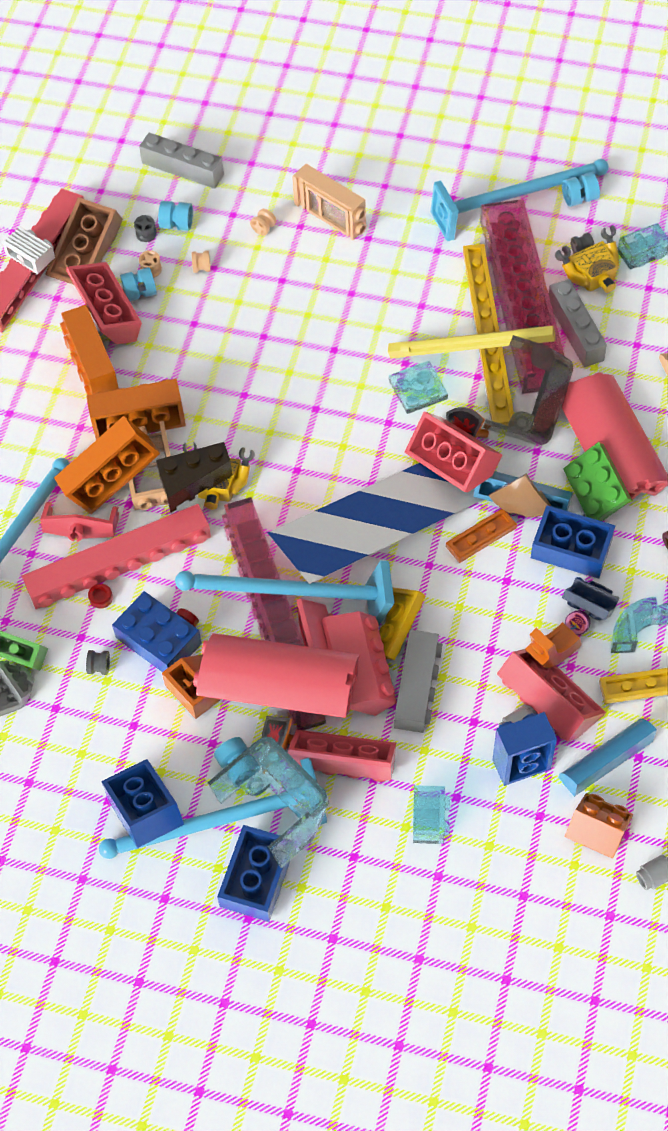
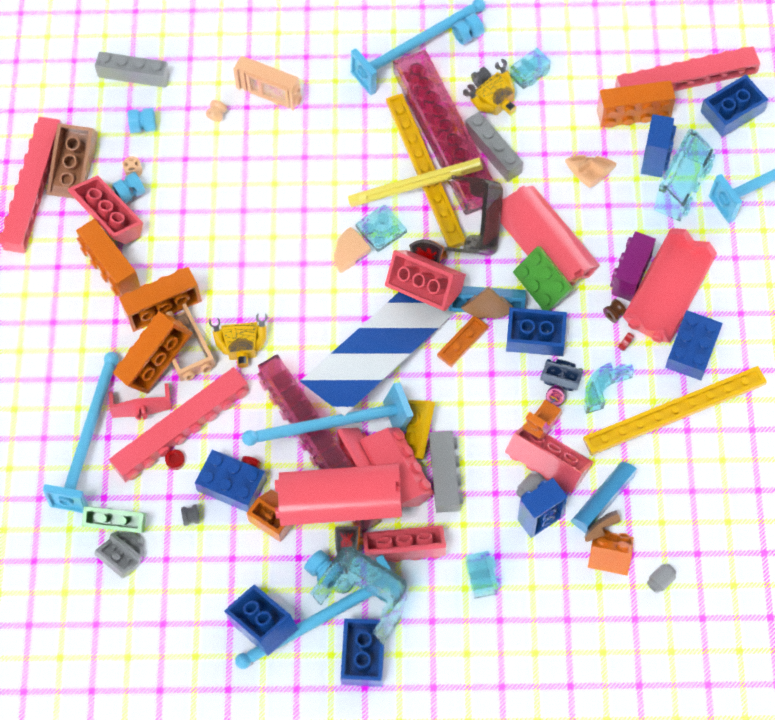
camera: 15 degrees left, 5 degrees up
white brick [3,226,55,274] -> none
dark grey wheel [134,215,157,242] -> none
dark brown wedge [156,442,233,513] -> none
light nougat wheel [191,250,211,273] -> none
none -> light nougat brick [334,227,371,274]
none -> medium nougat brick [584,510,621,542]

